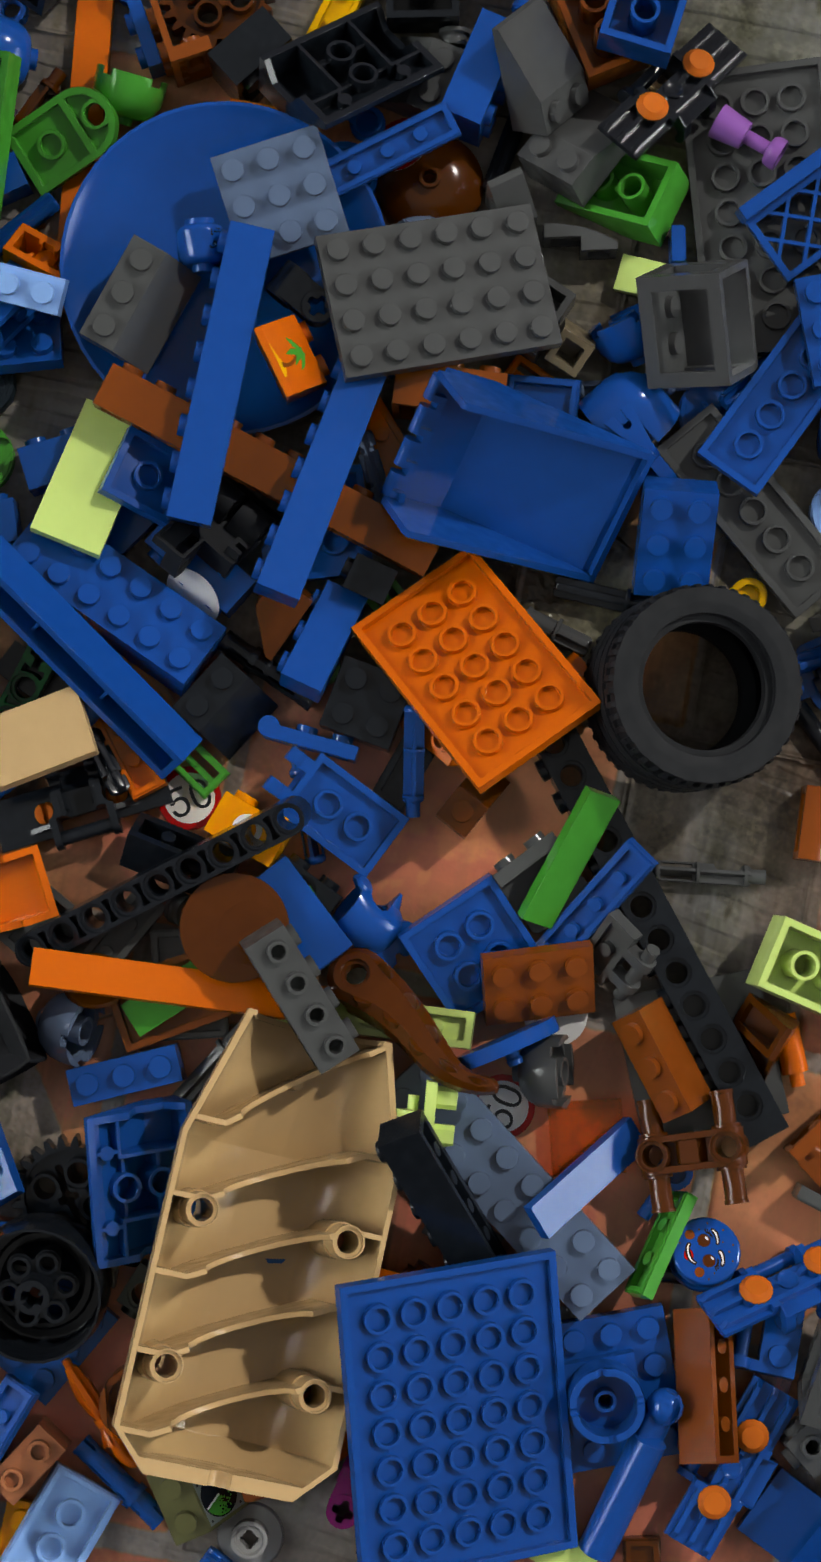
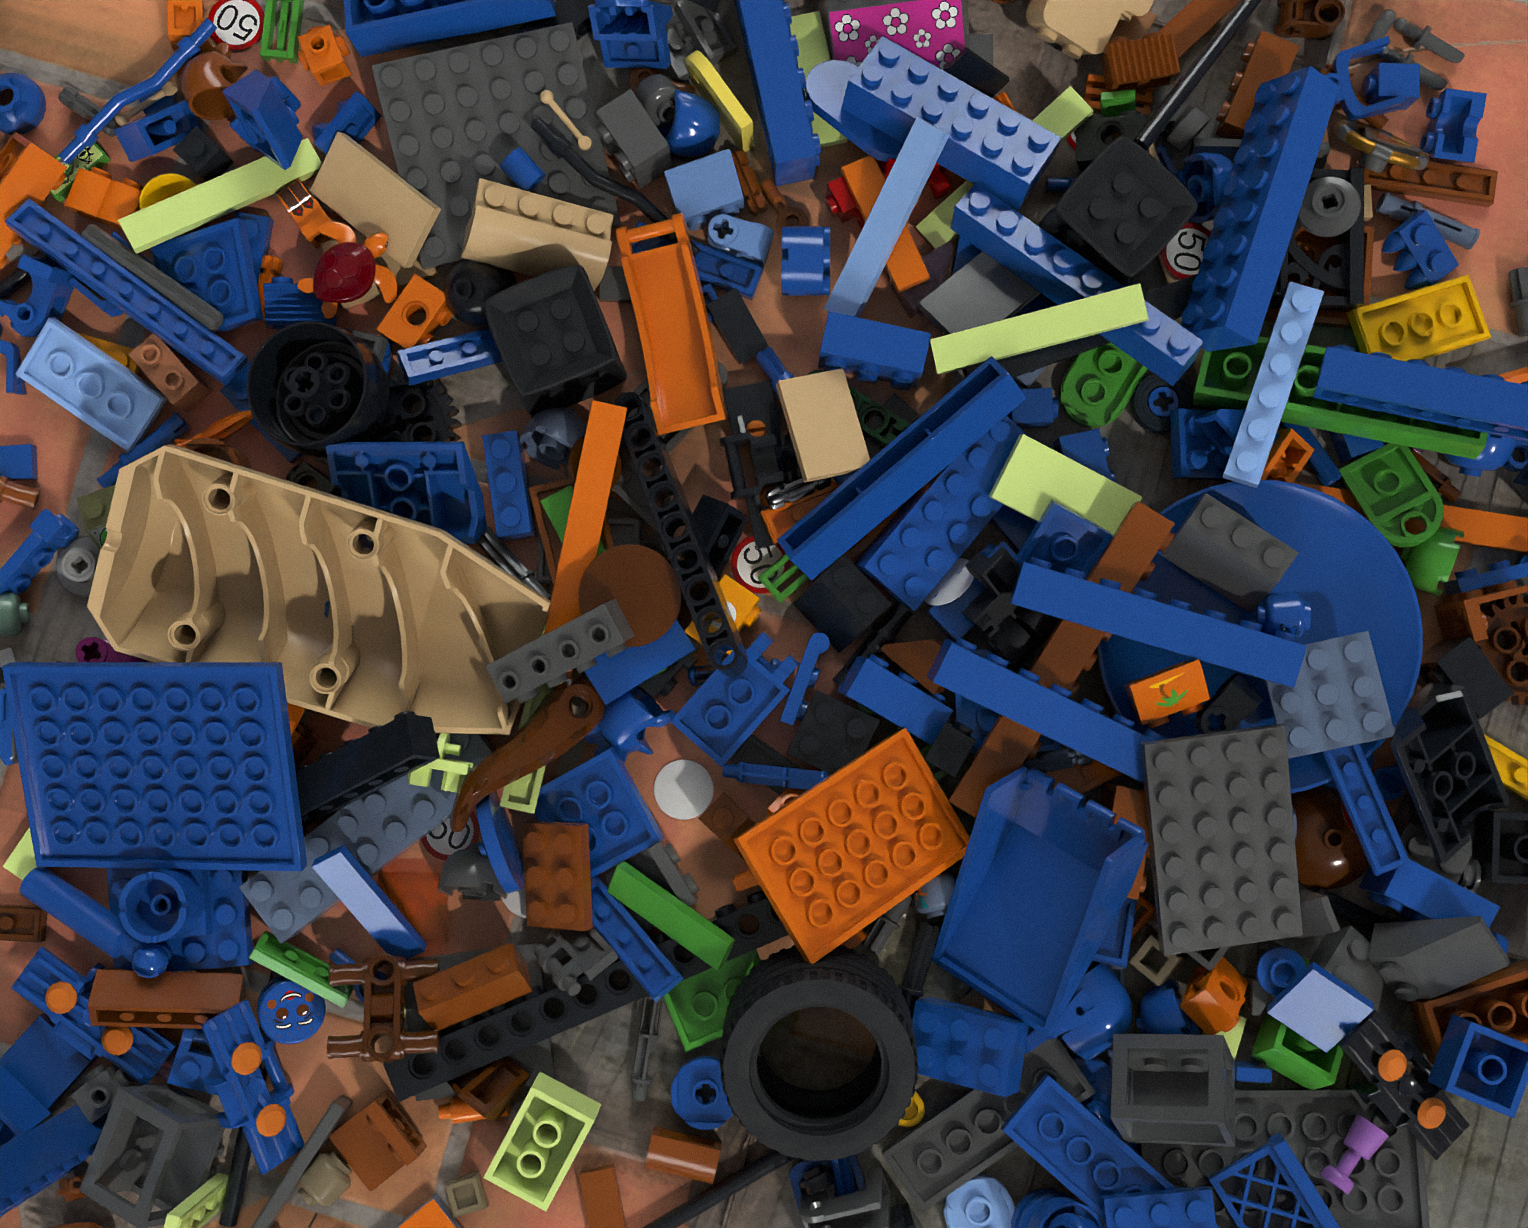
camera: 90 degrees right, 0 degrees up
none -> white sticker [654,760,714,820]
none -> bright green tile [664,949,761,1052]
none -> blue plate [671,1056,733,1130]
none -> orange tile [733,870,759,892]
none -> sand blue head [912,871,956,919]
none -> orange brick [1180,956,1248,1035]
none -> blue piece [1256,947,1306,997]
none -> tile [1267,962,1374,1053]

